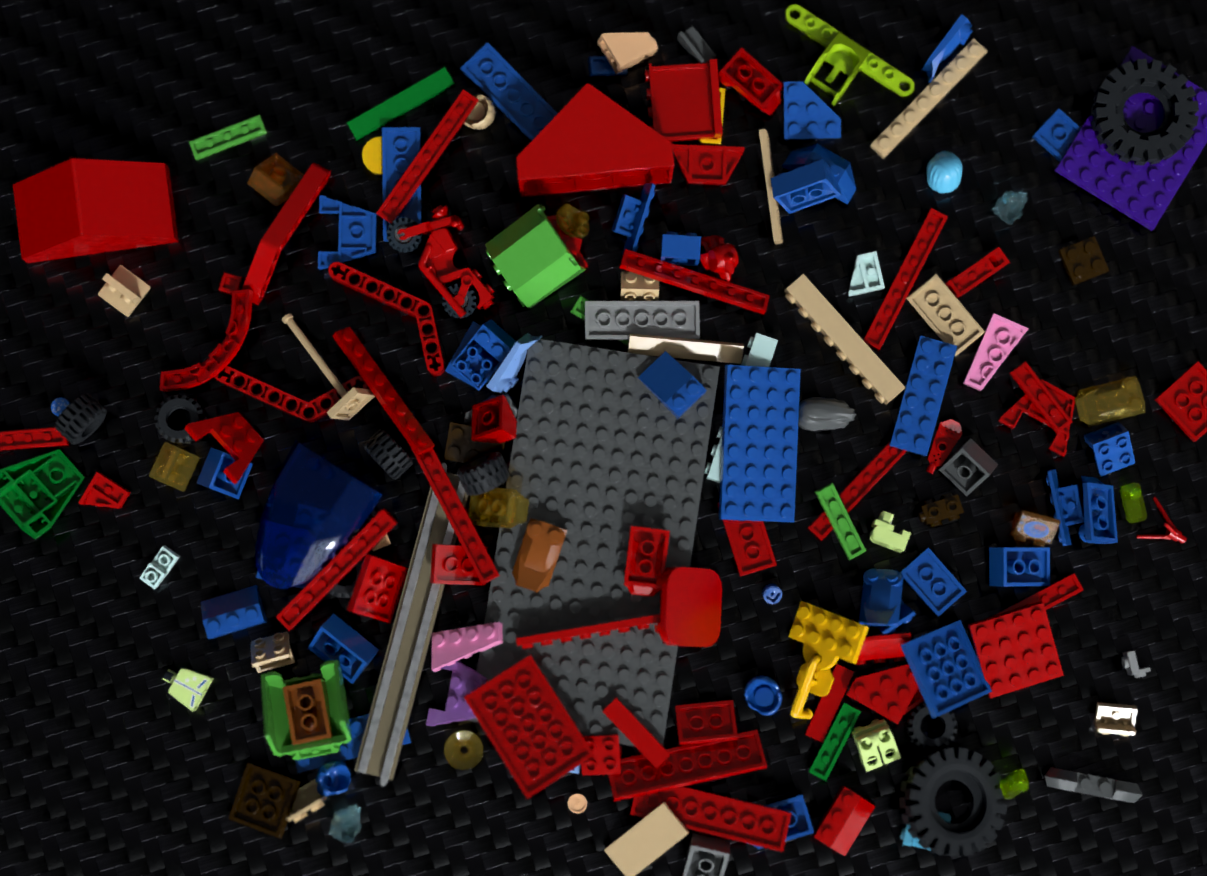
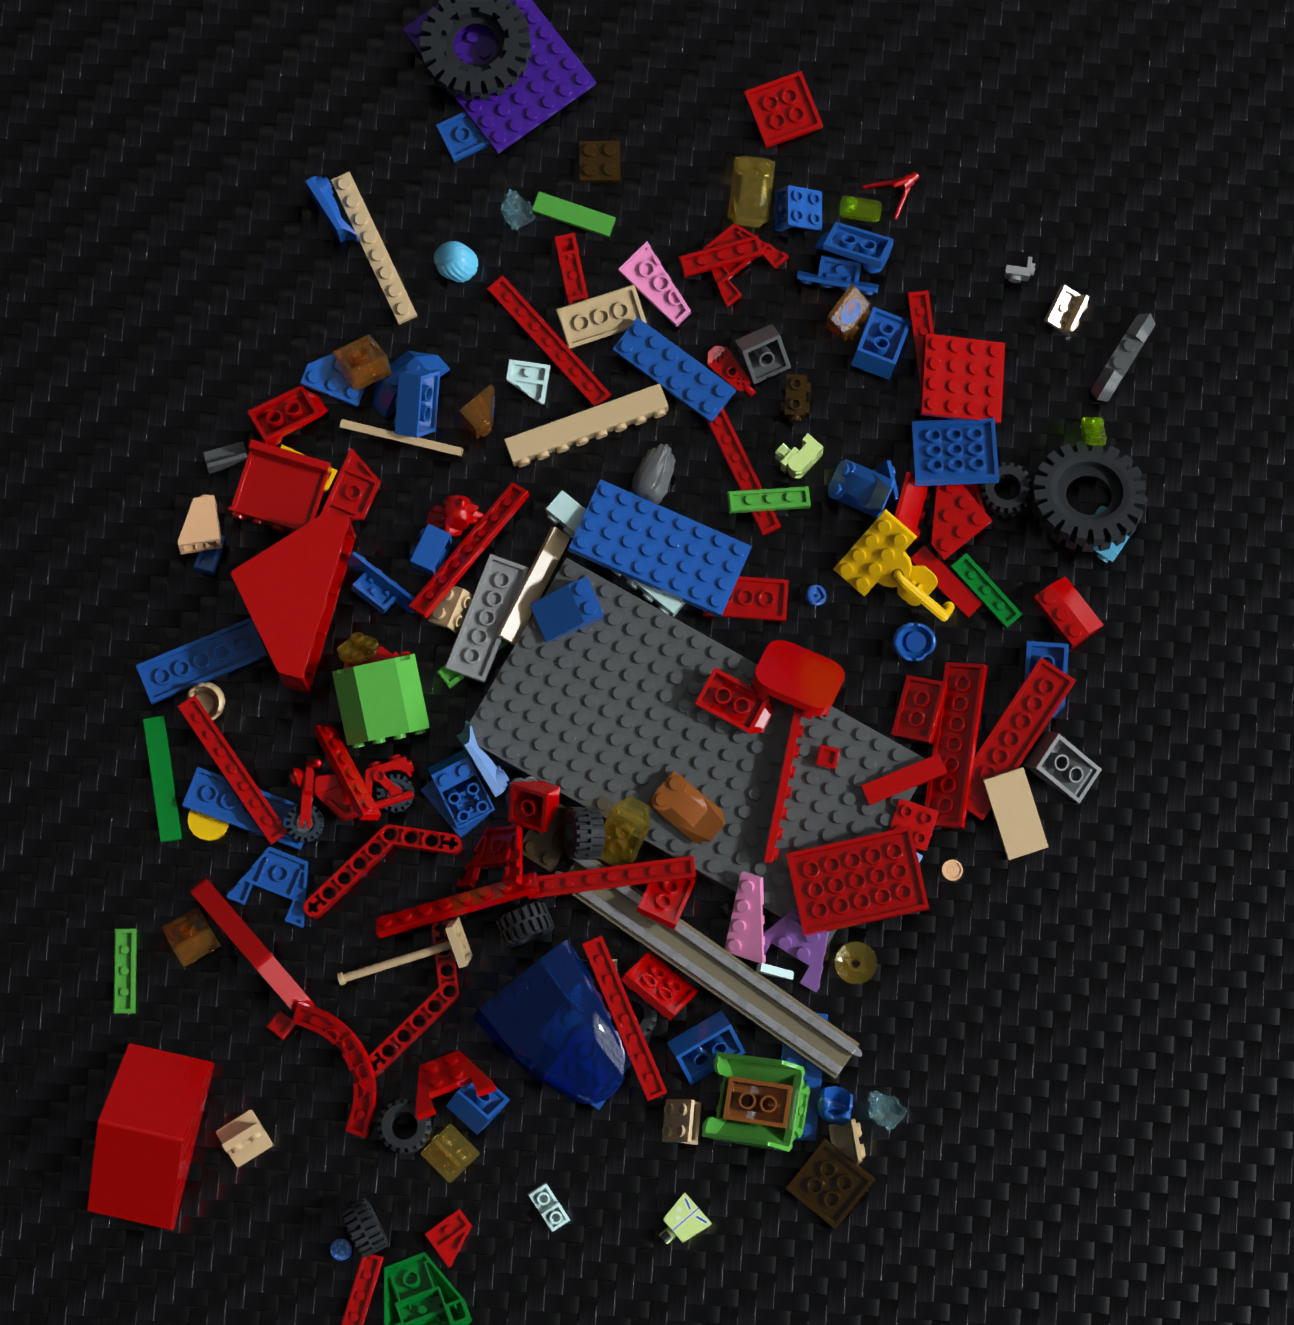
camera: 65 degrees left, 5 degrees down
blue slope [201,585,268,639] -> none
lime piece [785,5,914,106] -> none
yellowish green hips [852,719,901,772] -> none
blue plate [900,548,967,617] -> none
none -> red plate [313,725,381,820]
none -> clear orange slope [333,335,392,391]
none -> red wing [456,825,522,889]
none -> clear orange slope [460,385,495,439]
none -> bright green tile [532,192,616,238]
none -> light aqua tile [756,963,794,980]
none -> red tile [815,744,840,770]

